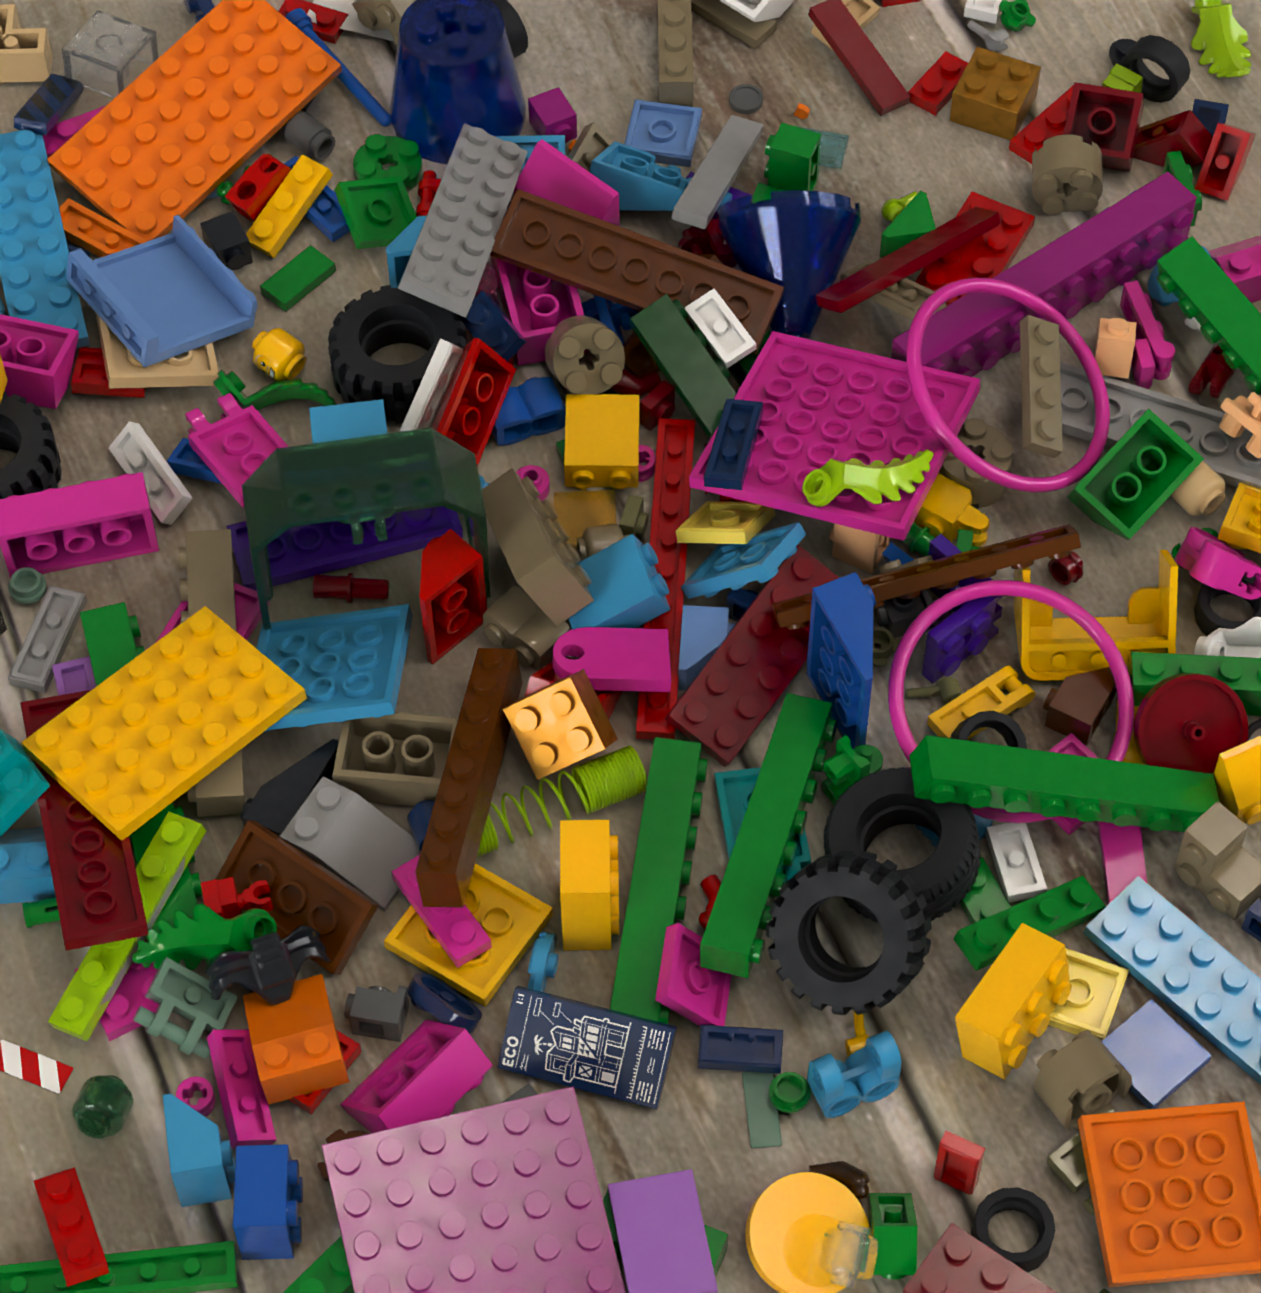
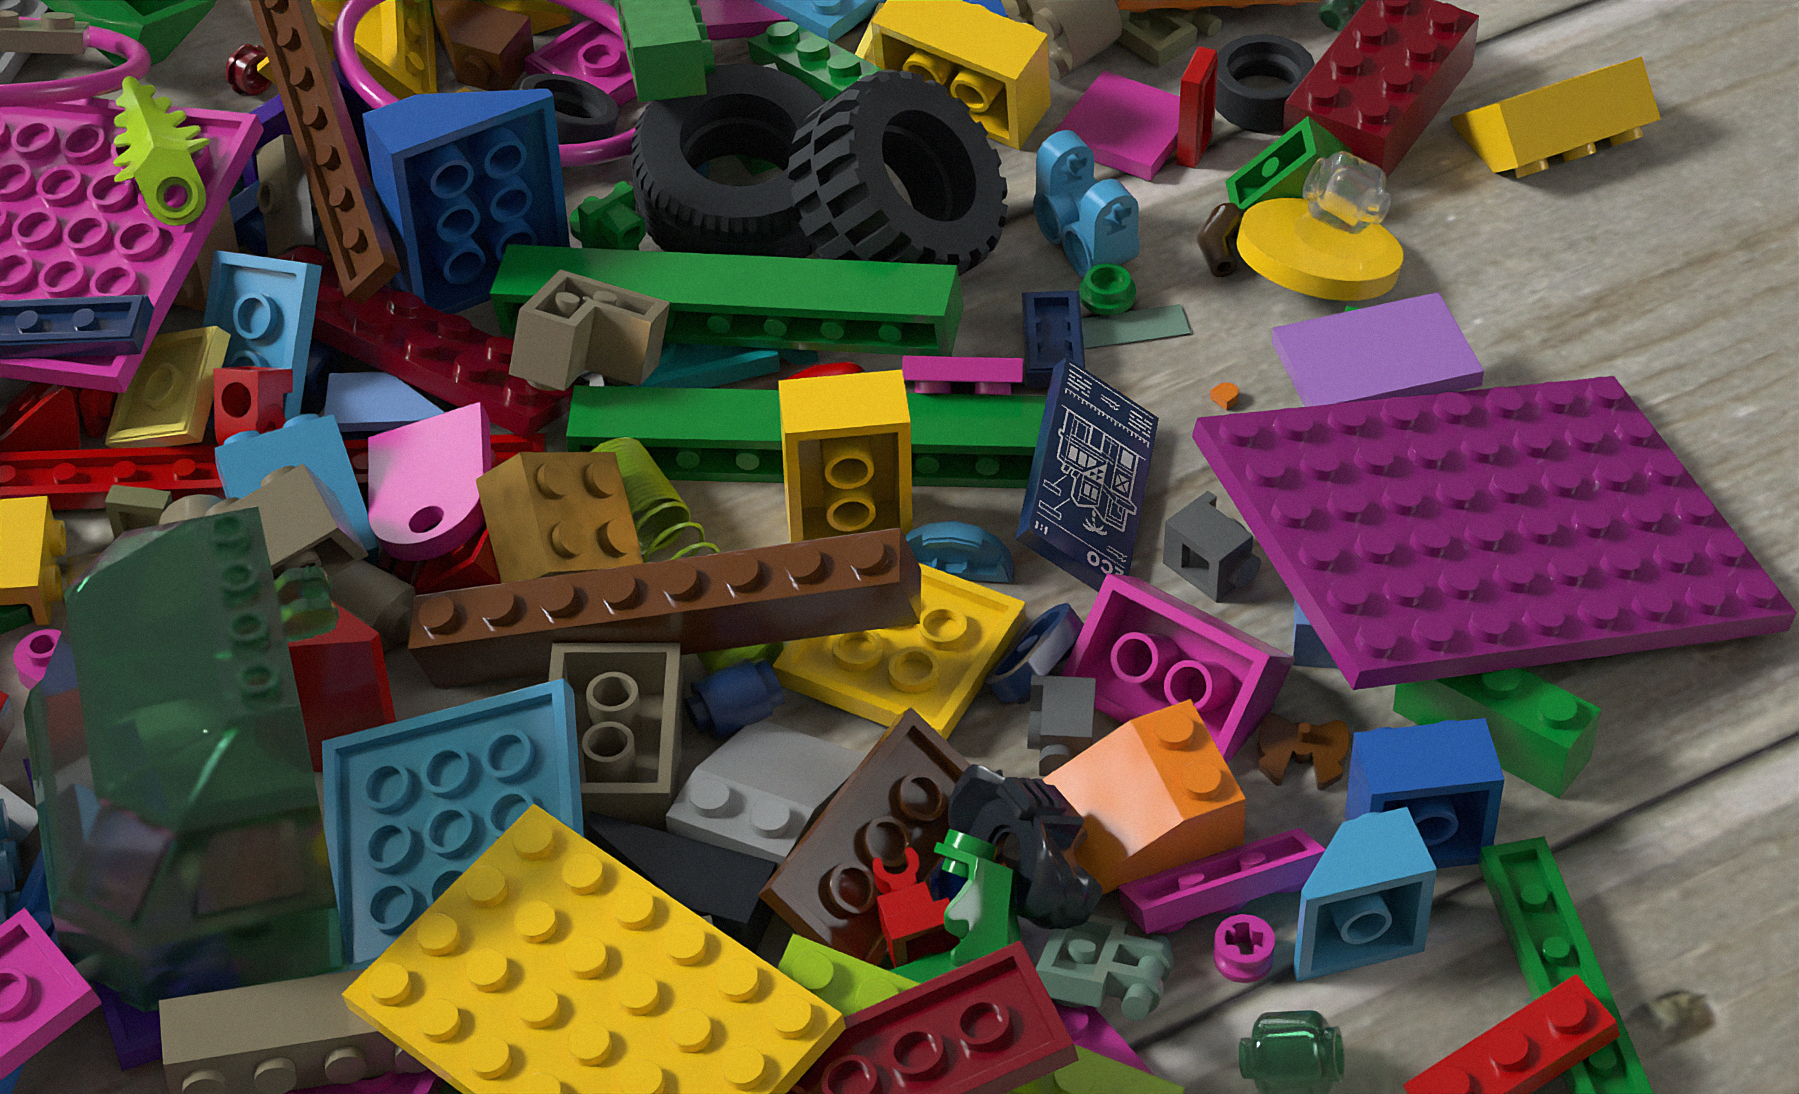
camera: 95 degrees left, 10 degrees down
dark pink plate [391,855,492,968] -> none
yellow hand [845,1010,869,1057] -> none
none -> red leg [213,366,293,446]
none -> dark tan brick [509,270,670,391]
none -> dark pink tile [1053,70,1180,181]
none -> orange piece [1210,382,1239,411]

